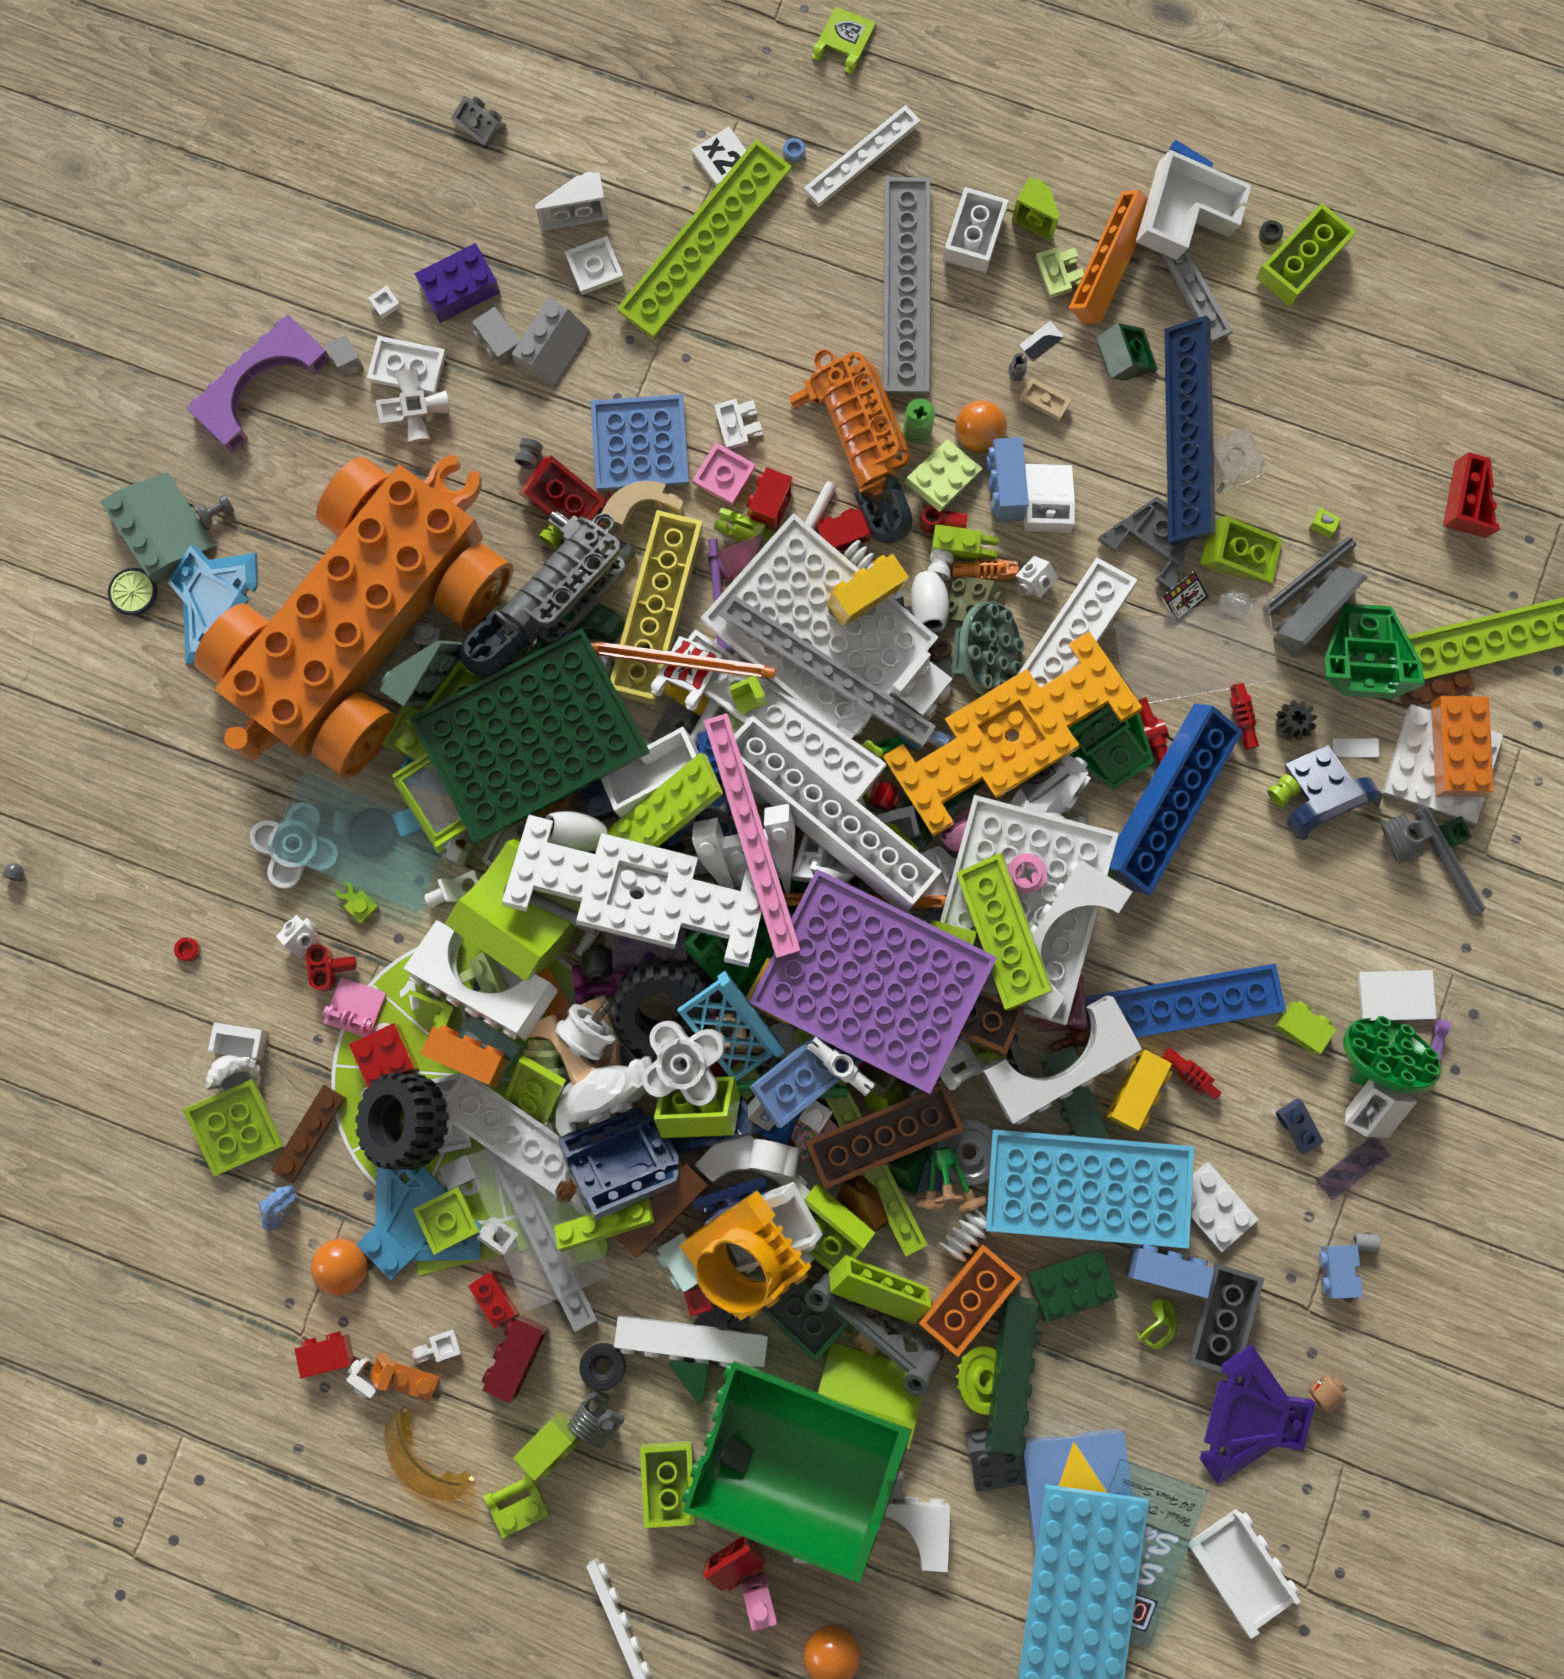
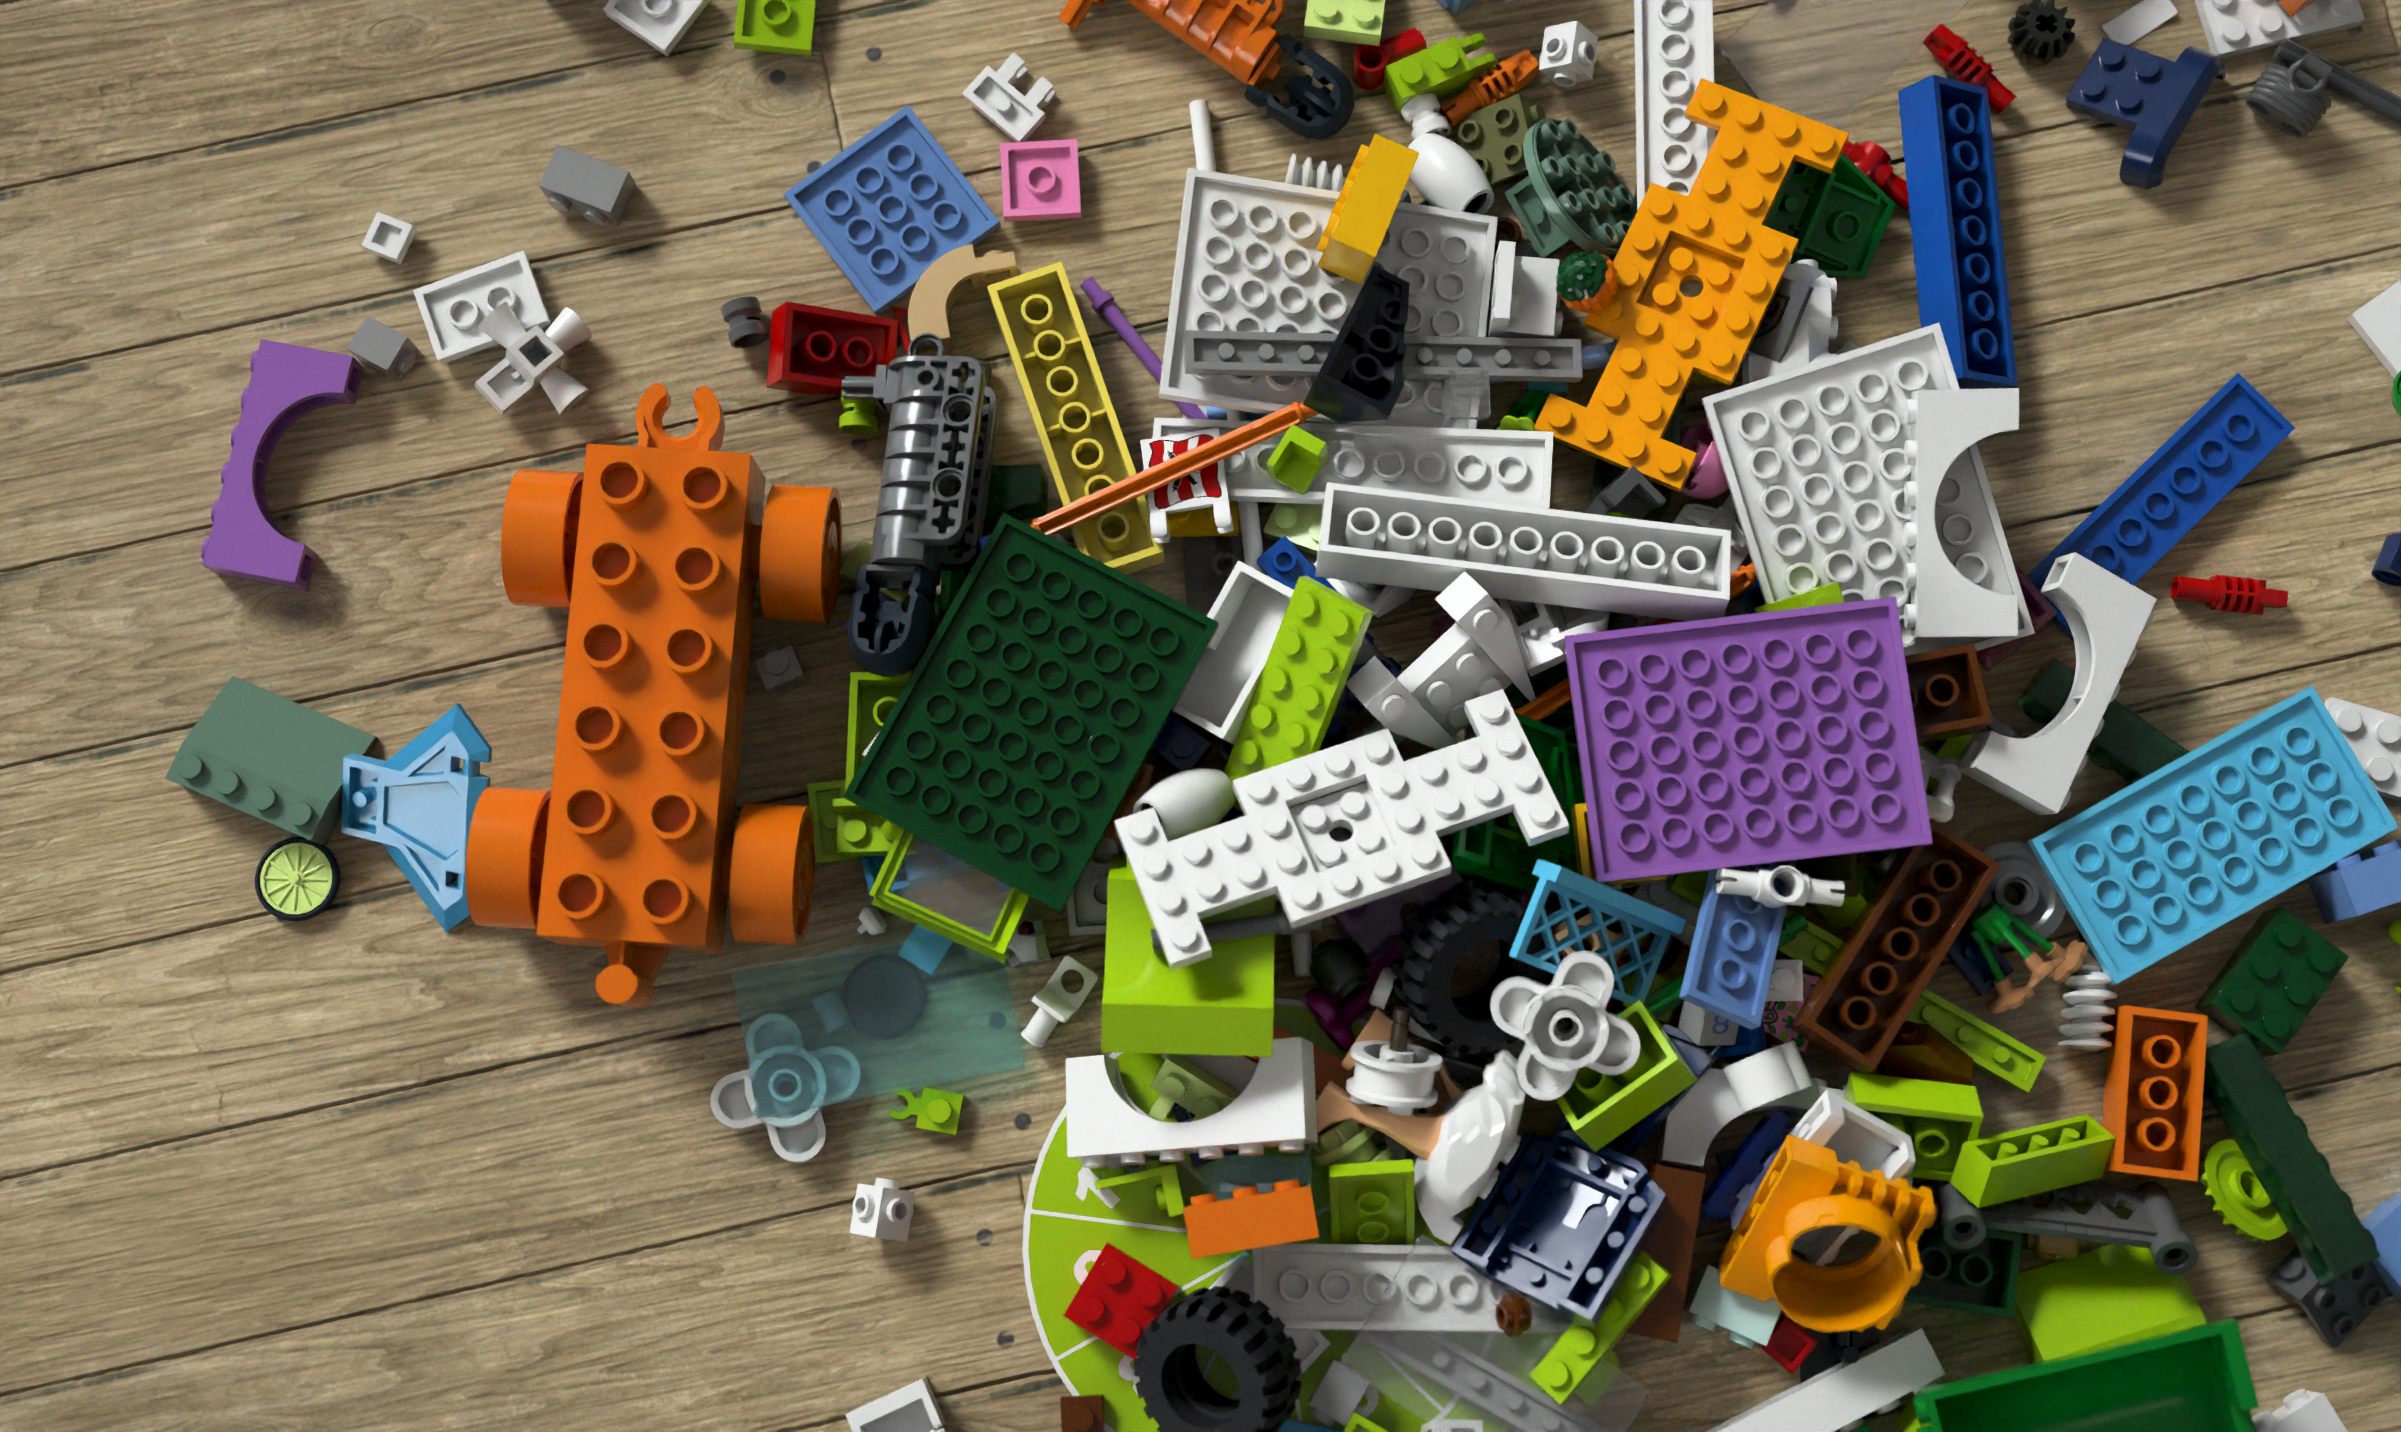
camera: 35 degrees left, 0 degrees up
dark grey hinge [2,863,24,882] -> none
red tile [174,937,201,962] -> none
dark grey piece [193,494,234,530] -> none
red beam [306,944,357,992] -> none
bright pink hinge [323,977,386,1037] -> none
sand green slope [380,641,463,706] -> none
dark purple brick [414,243,500,323] -> none
light grey slope [512,298,590,387] -> none
bright pink plate [704,713,800,958] -> none
lime plate [714,508,776,552] -> none
clear pink slope [716,534,764,587] -> none
red brick [746,467,793,532] -> none
red brick [816,508,871,552] -> none
red gear [870,781,900,812] -> none
dark green slope [888,1146,931,1195] -> none
lime plate [956,853,1054,1011] -> none
bright pink gear [1008,853,1047,893] -> none
reddish brown bar [1049,1027,1090,1050] -> none
yellow brick [1104,1050,1172,1132] -> none
lime wheel [1267,774,1302,808] -> none
lime brick [1273,1001,1337,1055] -> none
dark green tile [1439,816,1472,847] -> none
none -> white rock [857,906,887,935]
none -> black wedge [1303,265,1410,423]
none -> white tile [1369,966,1398,1010]
none -> dark green piece [1556,250,1619,314]

